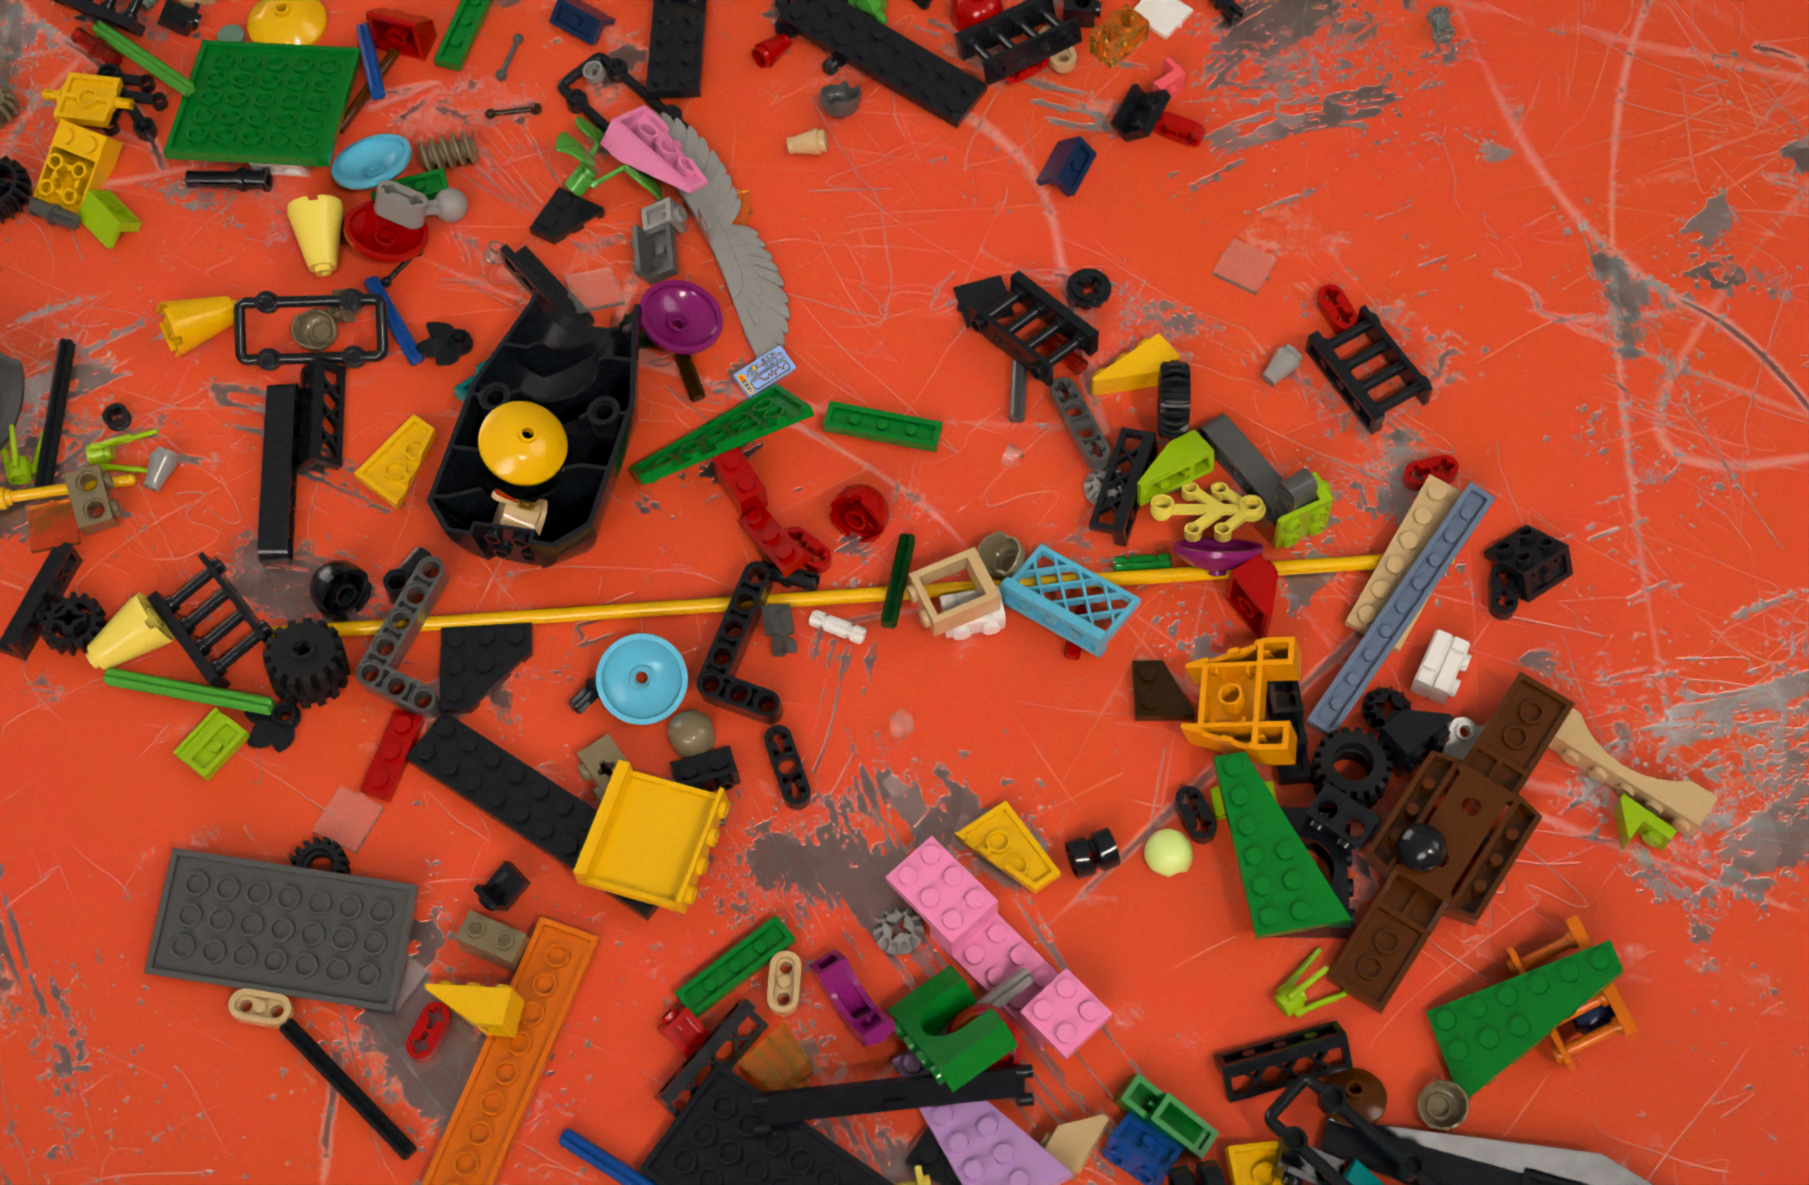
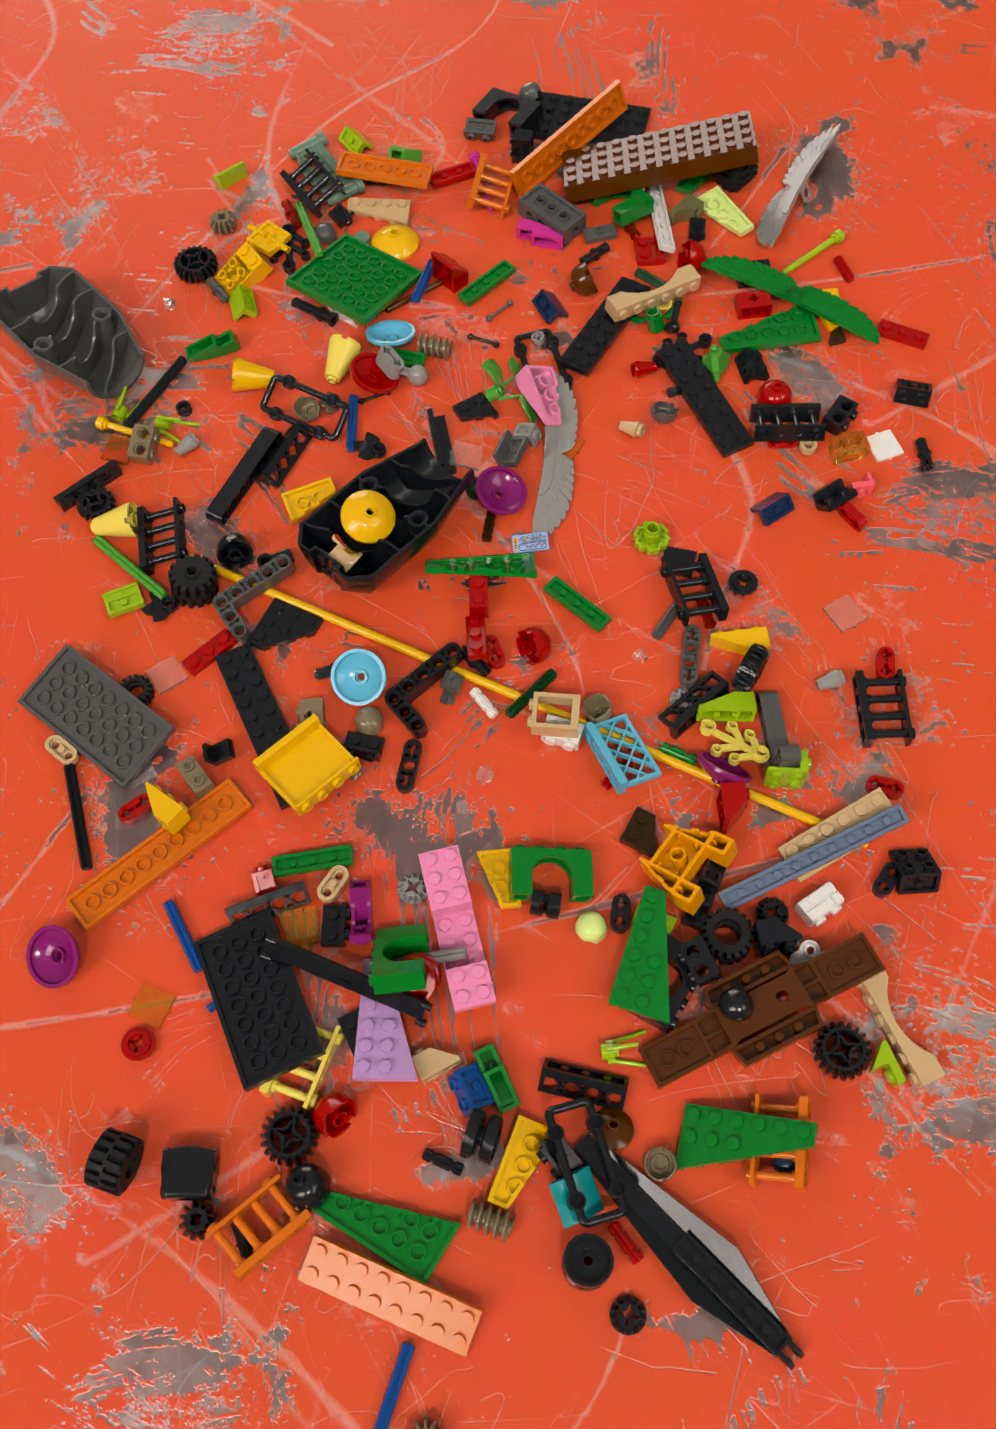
camera: 30 degrees right, 0 degrees up
none -> green slope [185,329,241,362]
none -> dark grey hair [314,222,338,246]
none -> black bracket [320,902,351,947]
none -> green arch [509,845,594,903]
none -> lime plant [633,521,670,555]
none -> black gear [812,1021,872,1081]

